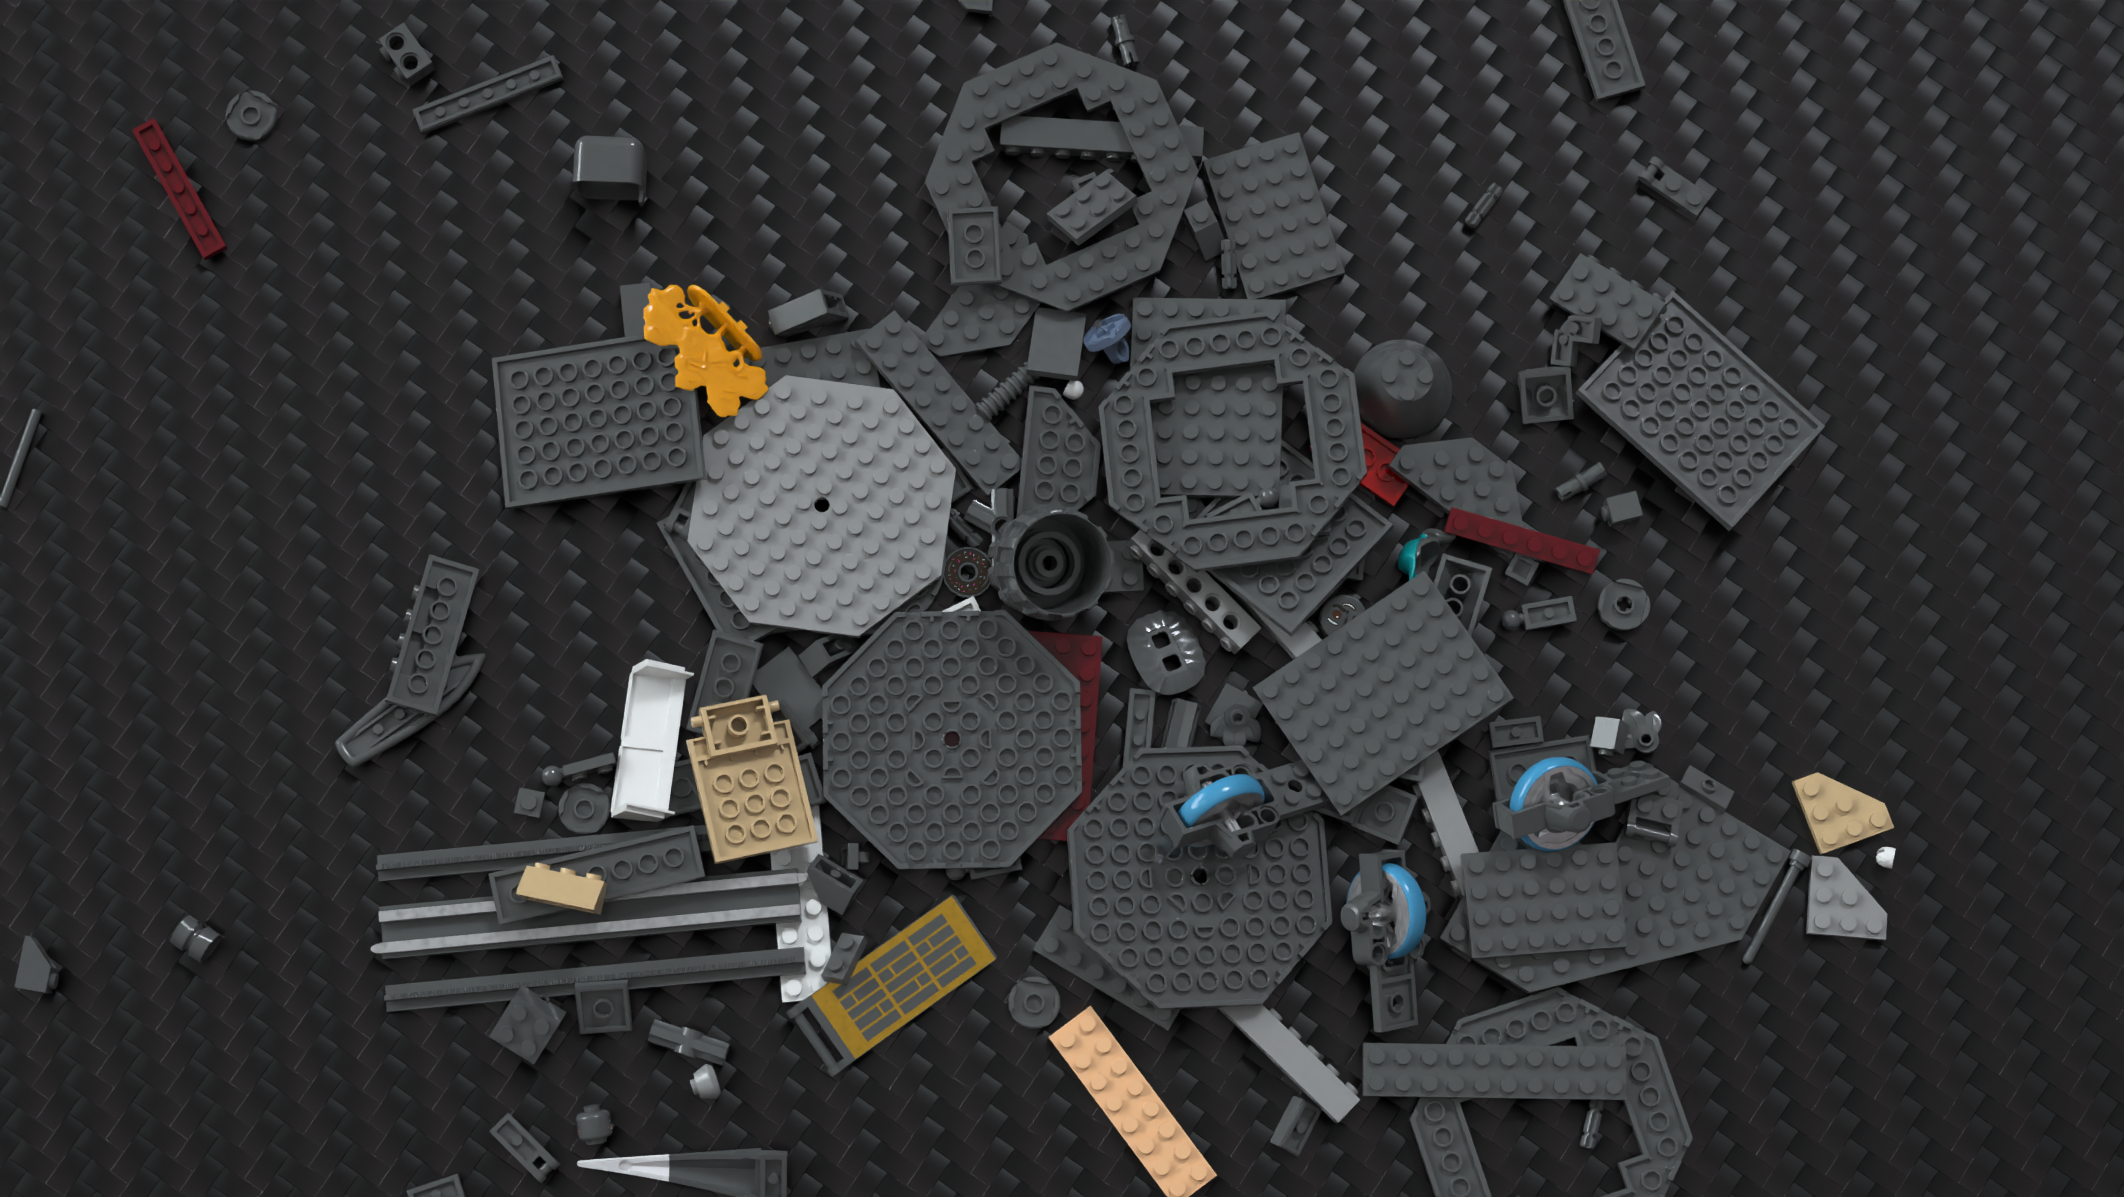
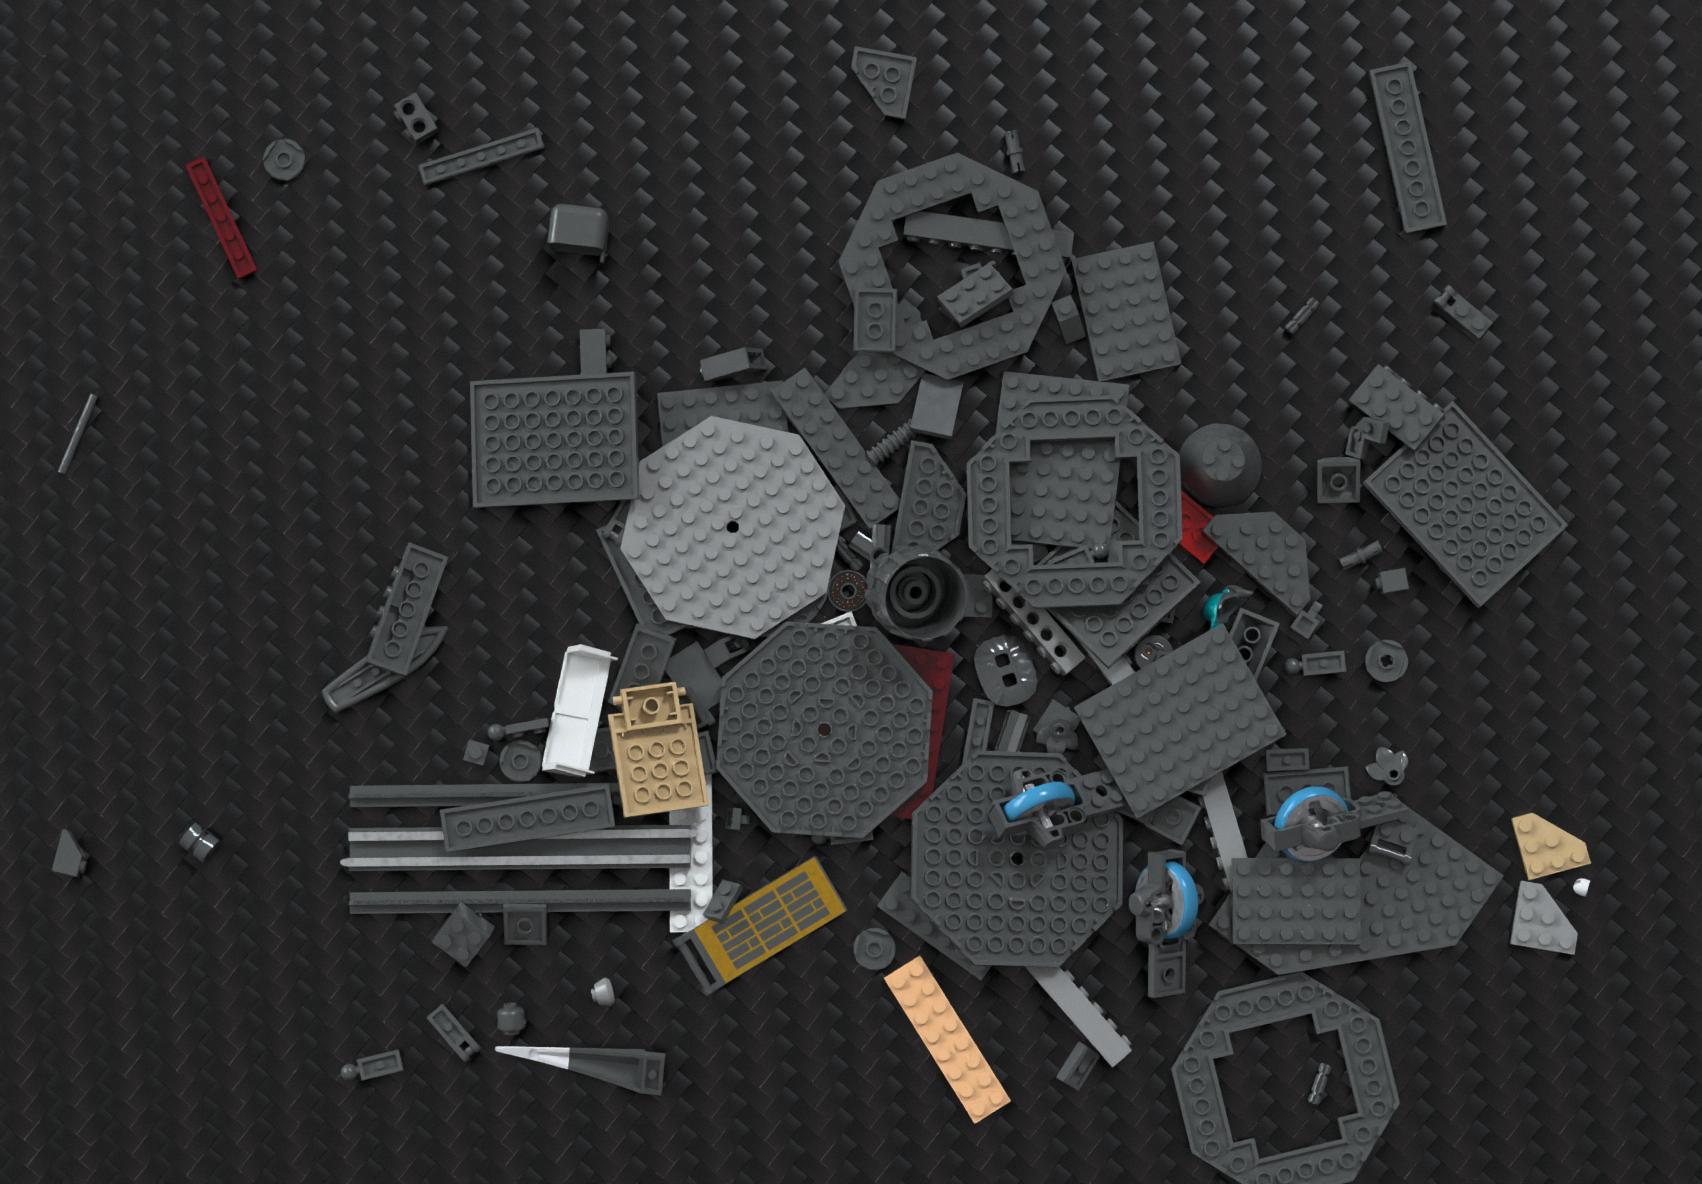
camera: 10 degrees right, 5 degrees up
tan slope [516,863,608,915] -> none
light orange plant [643,285,769,417] -> none
dark grey piece [648,1019,730,1066] -> none
dark grey slope [807,853,863,915] -> none
white hinge [1062,380,1084,400] -> none
sand blue tile [1083,314,1131,364] -> none
dark grey axle [1221,239,1237,289] -> none
dark grey plate [1362,1043,1627,1100] -> none
dark red plate [1444,507,1600,574] -> none
brick [1590,716,1629,758] -> none
dark grey plate [1678,765,1734,814] -> none
dark grey piece [1743,849,1812,964] -> none

